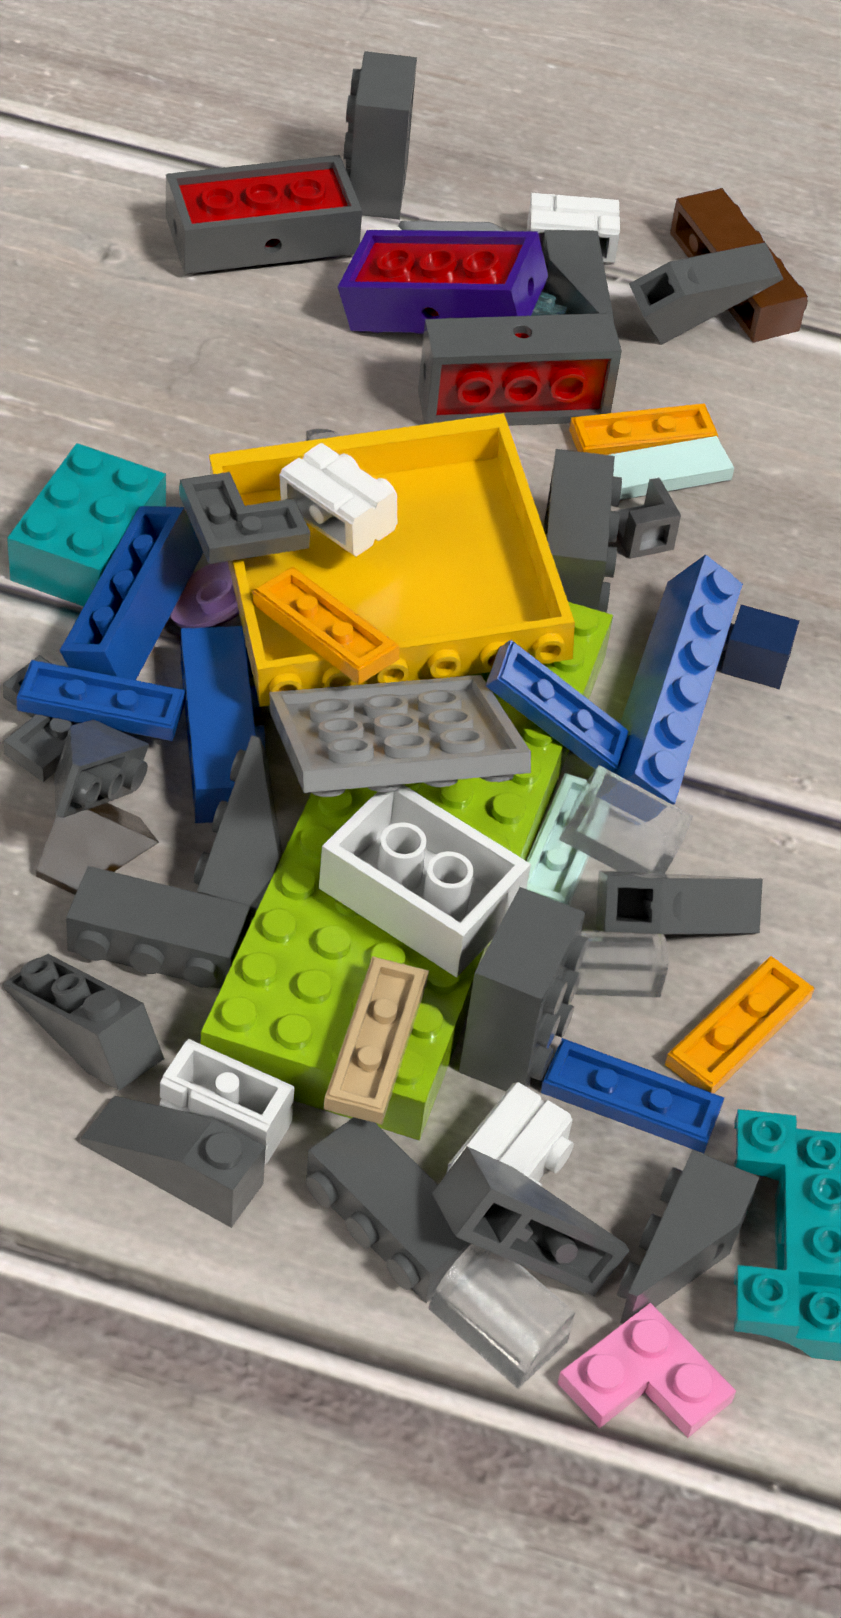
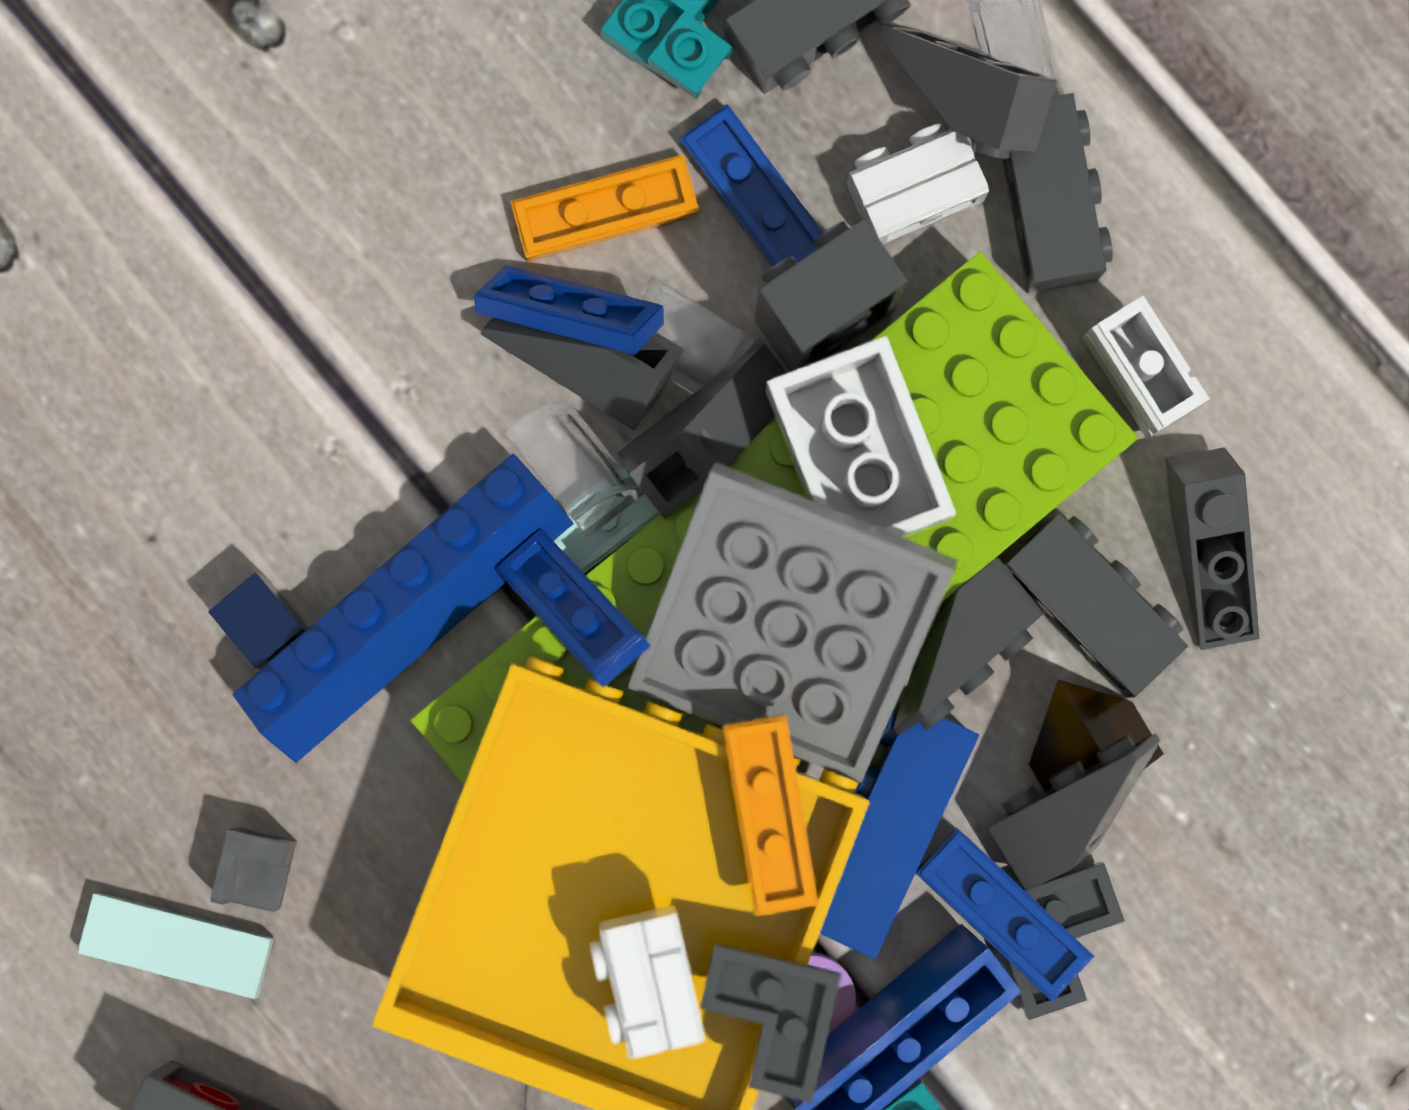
camera: 145 degrees left, 35 degrees up
dark grey slope [81,1096,266,1228] -> none
tan tile [324,956,429,1125] -> none
dark grey brick [544,449,622,613] -> none
light orange tile [569,403,718,455] -> none
none -> blue tile [474,265,664,355]
none -> dark grey slope [617,341,787,520]

